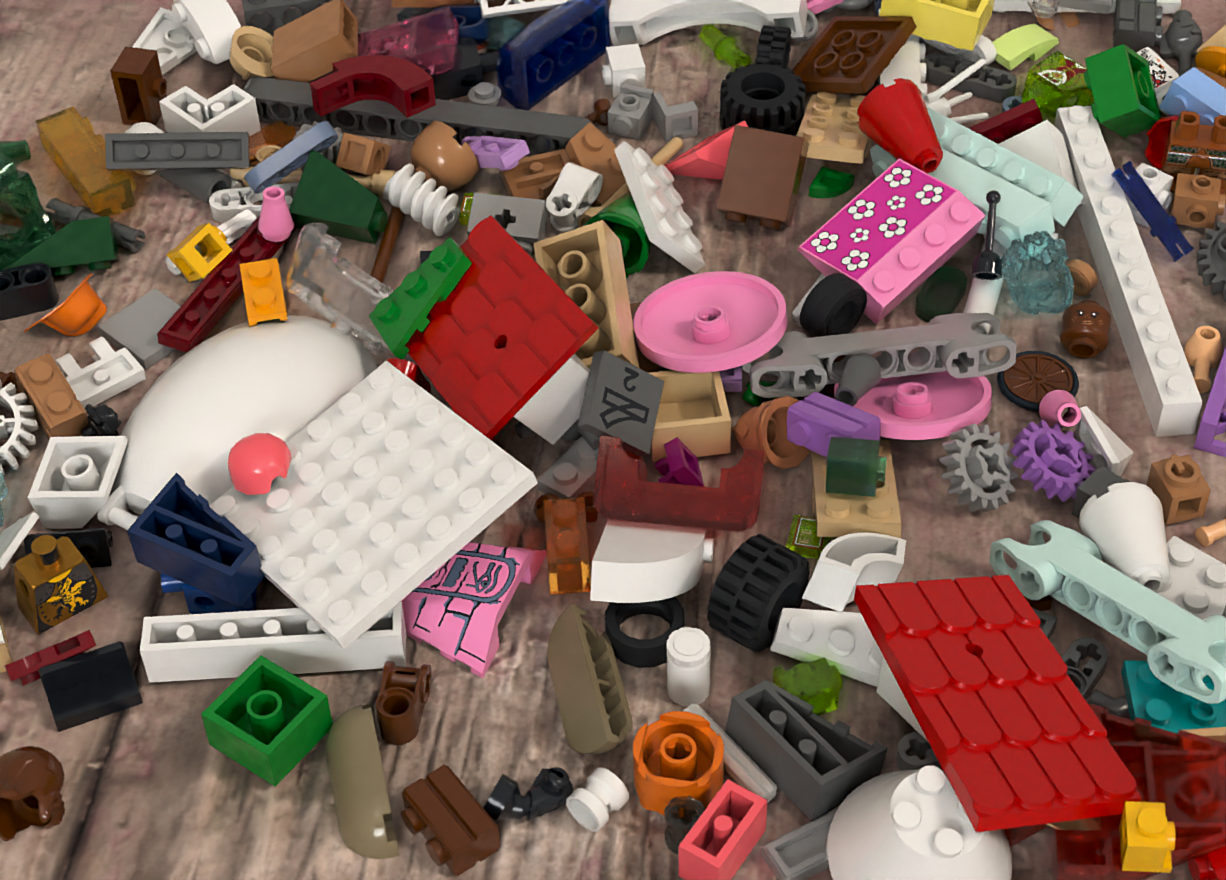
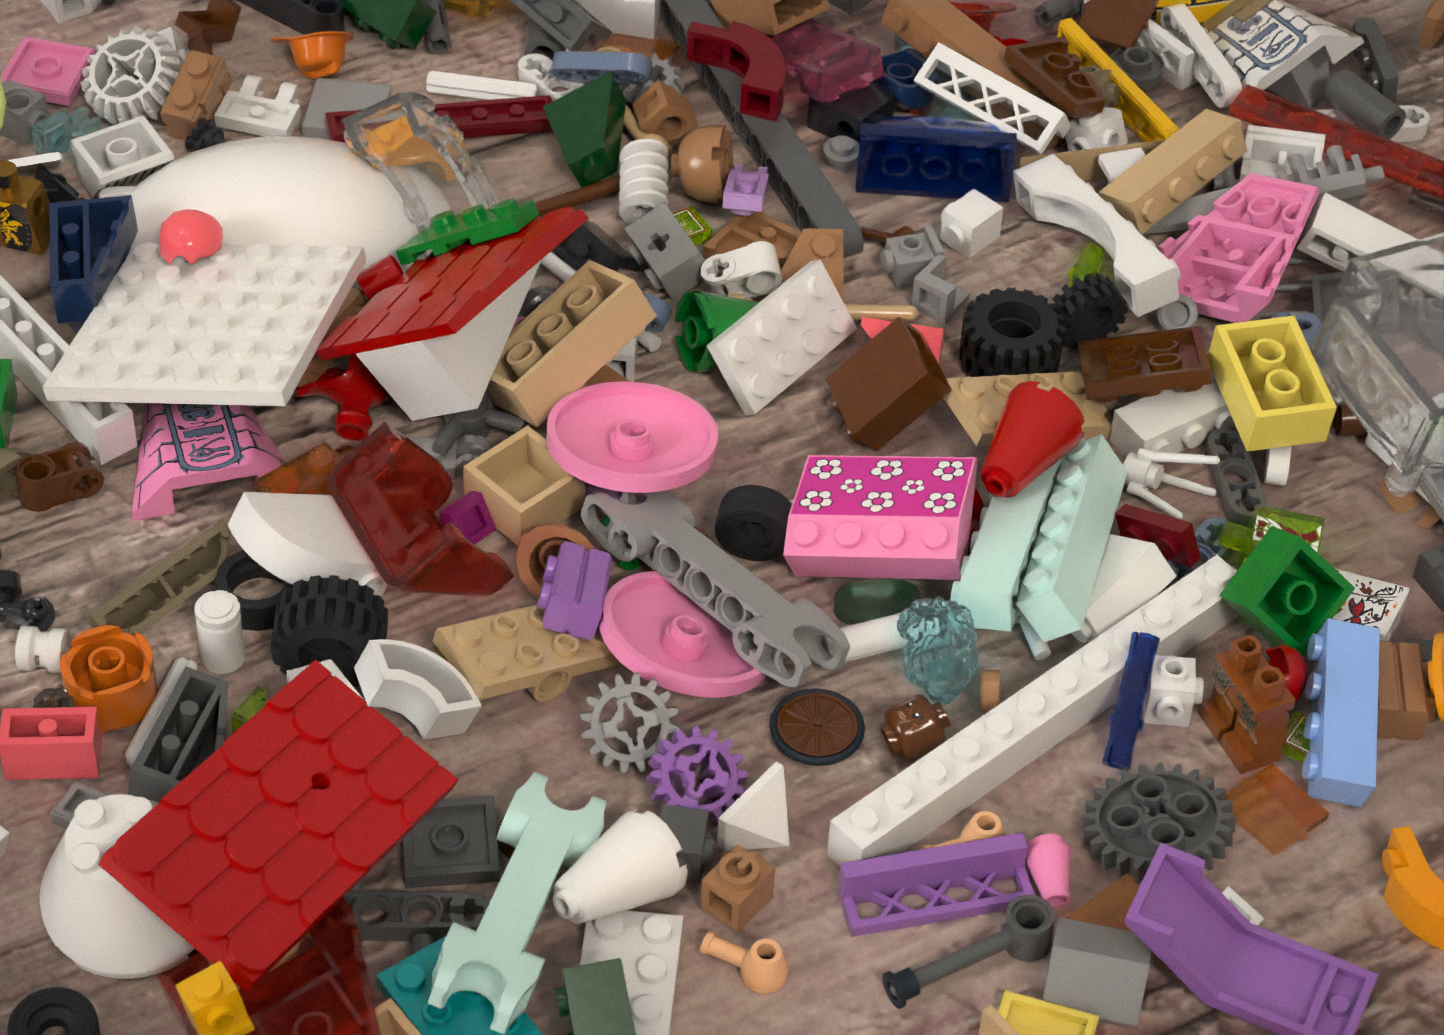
camera: 50 degrees right, 0 degrees up
yellow brick [166,223,232,282] -> none
bright pink cone [258,186,294,242] -> none
dark grey tile [577,350,664,456] -> none
green tile [809,167,854,198] -> none
clear green brick [826,437,887,497] -> none
dark grey cone [835,354,881,406] -> none
black hinge [972,190,1003,280] -> none
yellowish green slope [992,24,1059,71] -> none
bright pink cone [1039,390,1081,428] -> none
medium nougat brick [1169,173,1226,229] -> none

